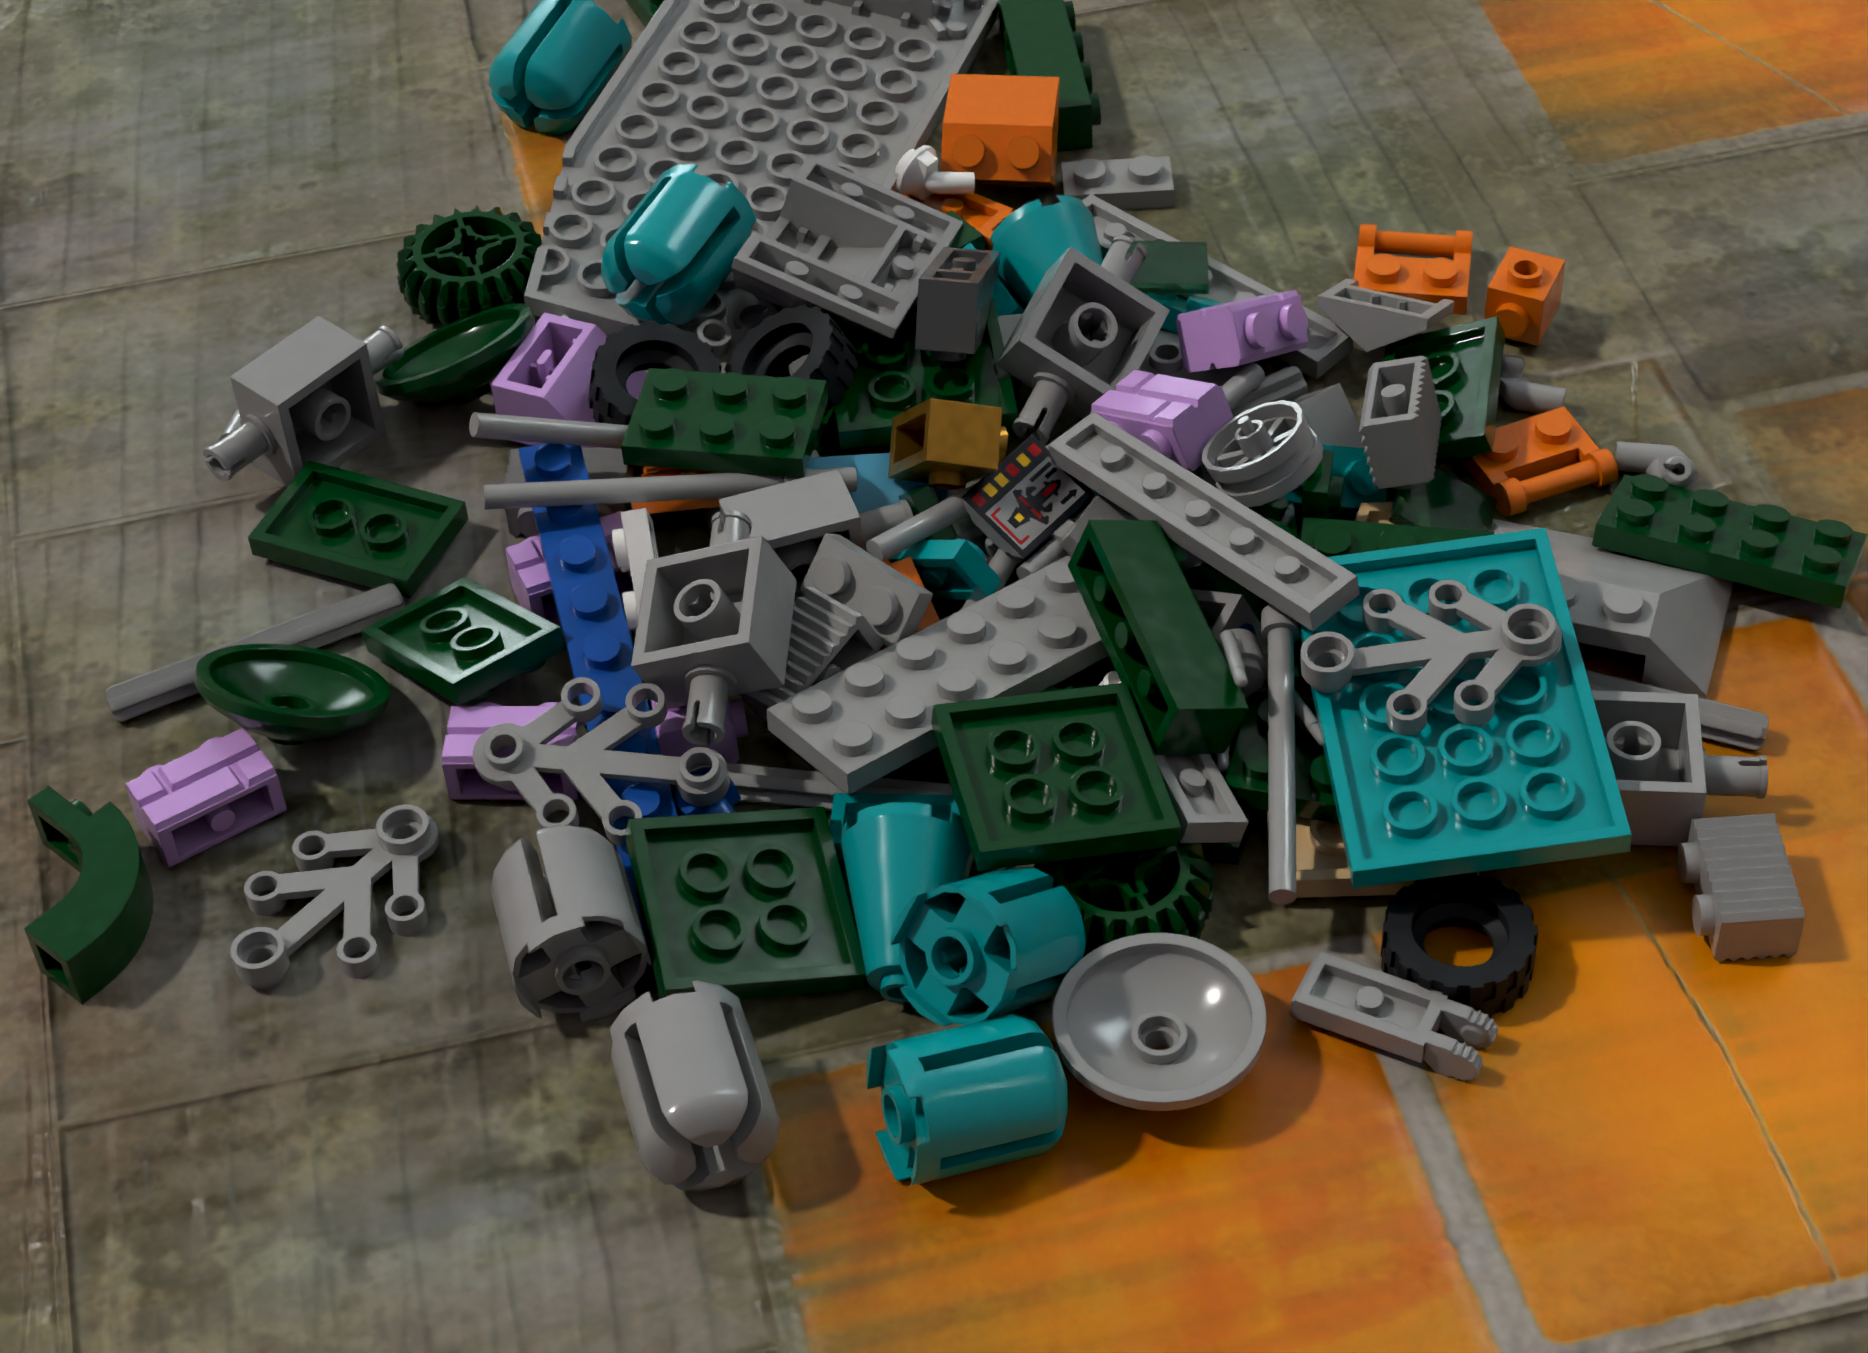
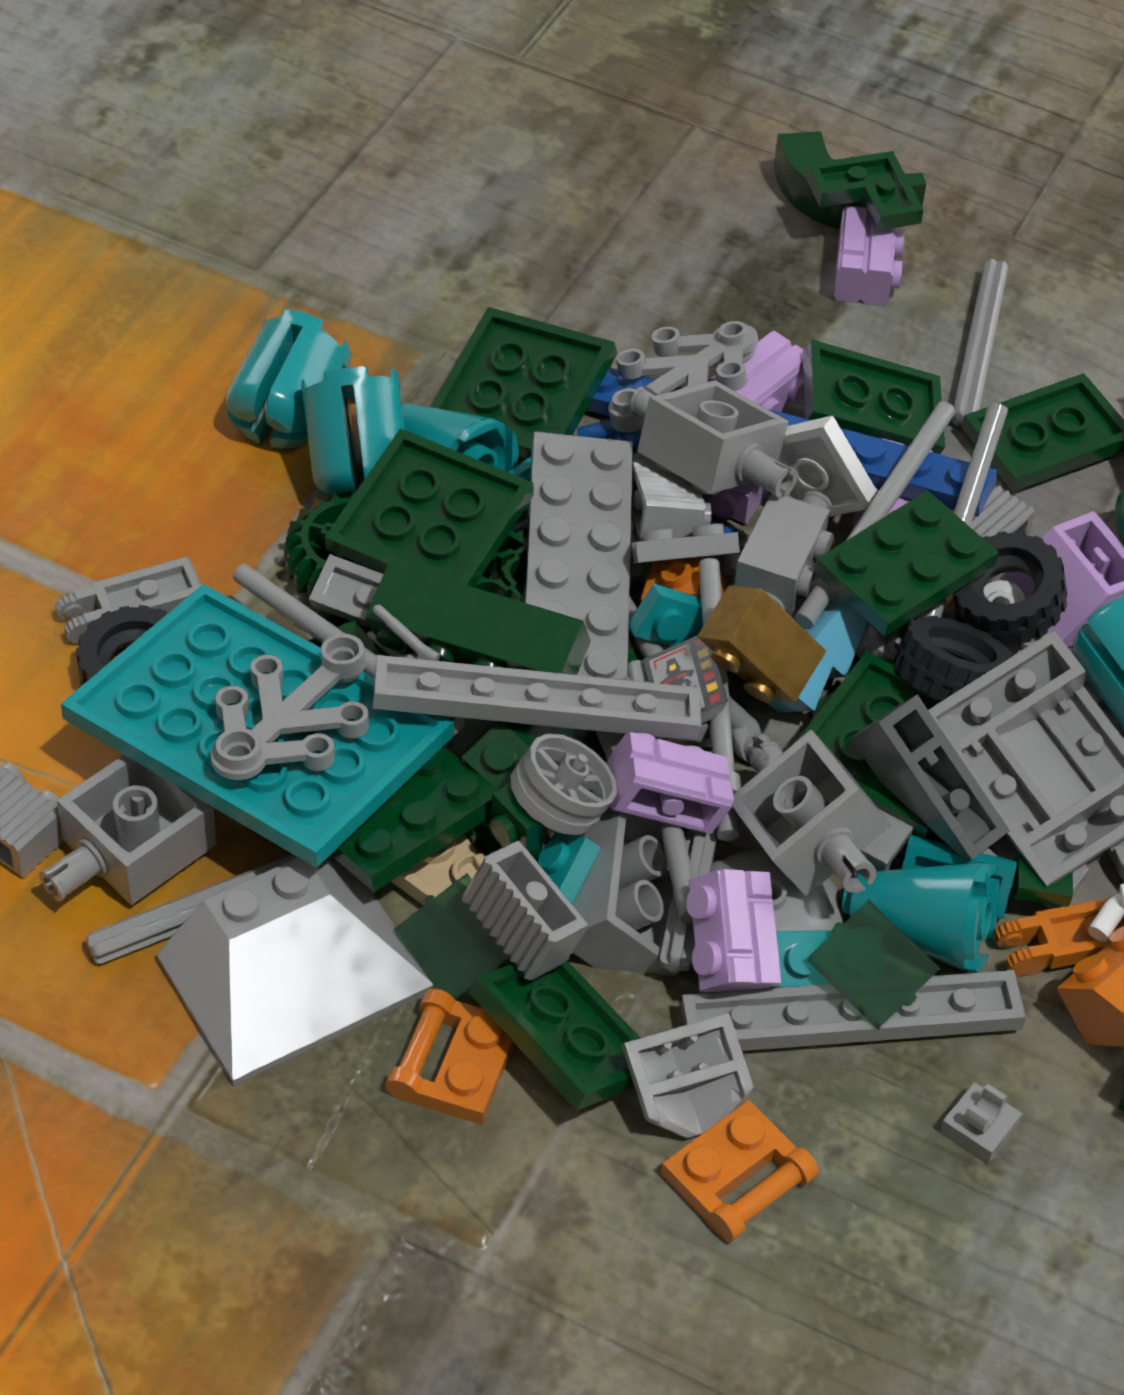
camera: 125 degrees right, 5 degrees up
dark green dish [194,644,390,745] -> none
light grey plant [230,804,439,989] -> none
light grey cylinder [491,824,652,1023] -> none
light grey cylinder [610,981,780,1192] -> none
light grey dish [1052,933,1266,1111] -> none
light grey plate [1061,156,1174,210] -> none
orange brick [1484,246,1565,346] -> none
light grey arm [1499,353,1566,414] -> none
dark green plate [1592,474,1868,609] -> none
light grey arm [1615,441,1698,490] -> none
none -> dark green plate [806,151,924,230]
none -> light grey tile [940,1082,1023,1164]

